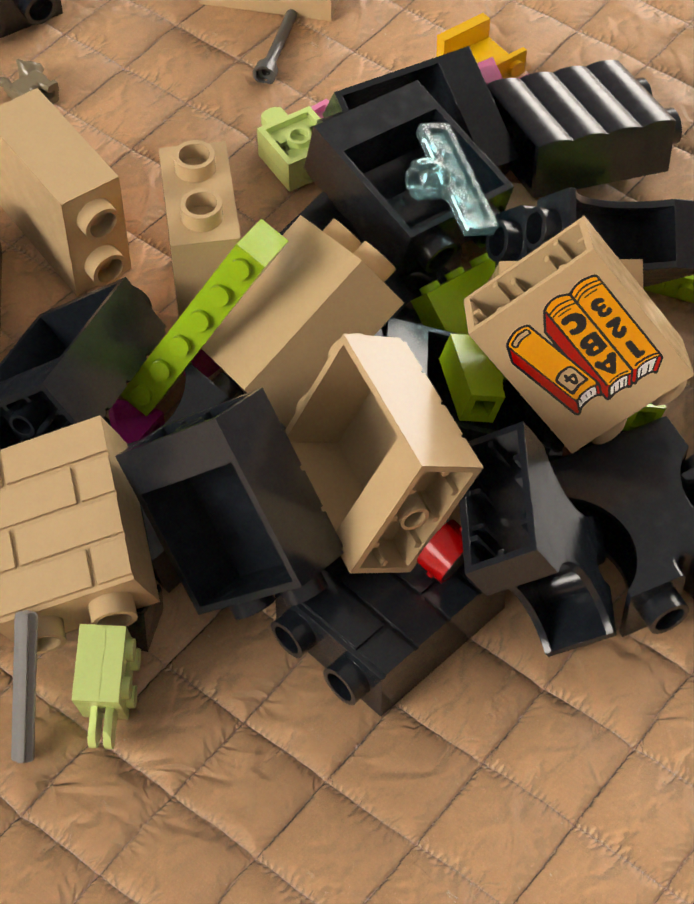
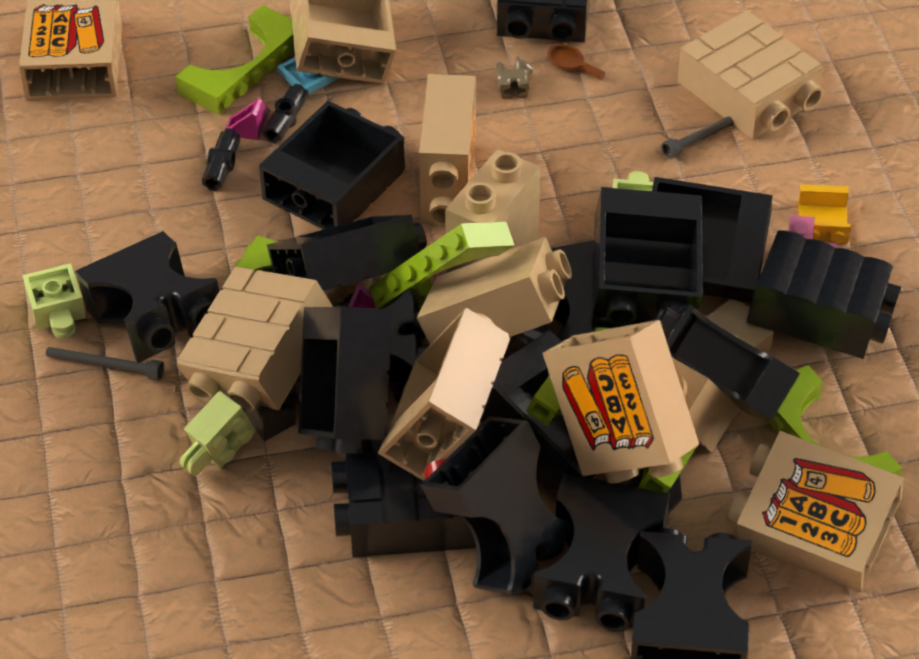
camera: 40 degrees right, 5 degrees down
light grey axle [11,610,38,763] -> none
clear light blue plate [405,123,499,236] -> none
none -> dark orange piece [548,44,605,80]

